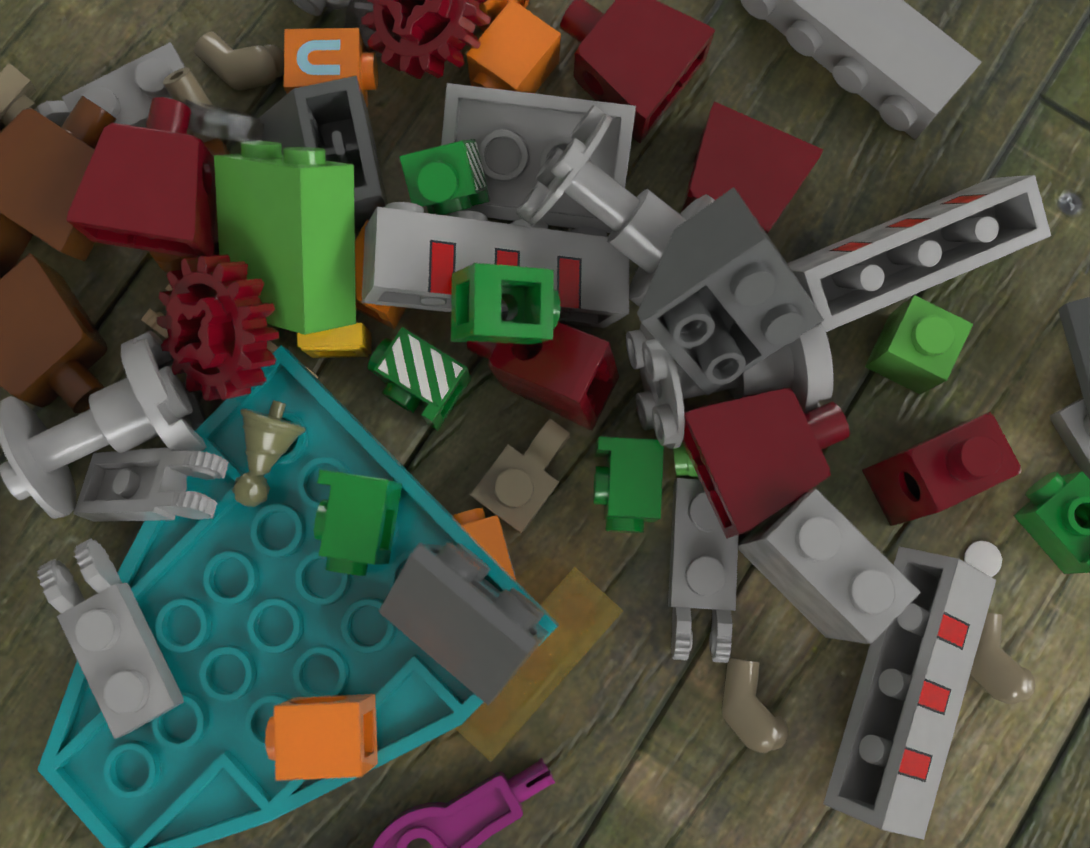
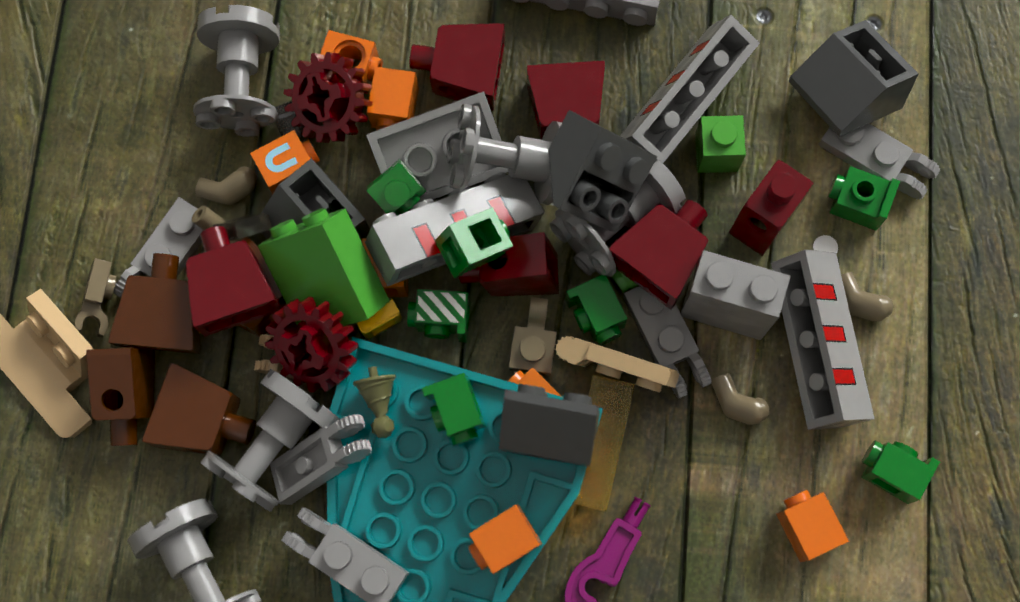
camera: 20 degrees left, 5 degrees down
none -> tan hinge [555,336,680,393]

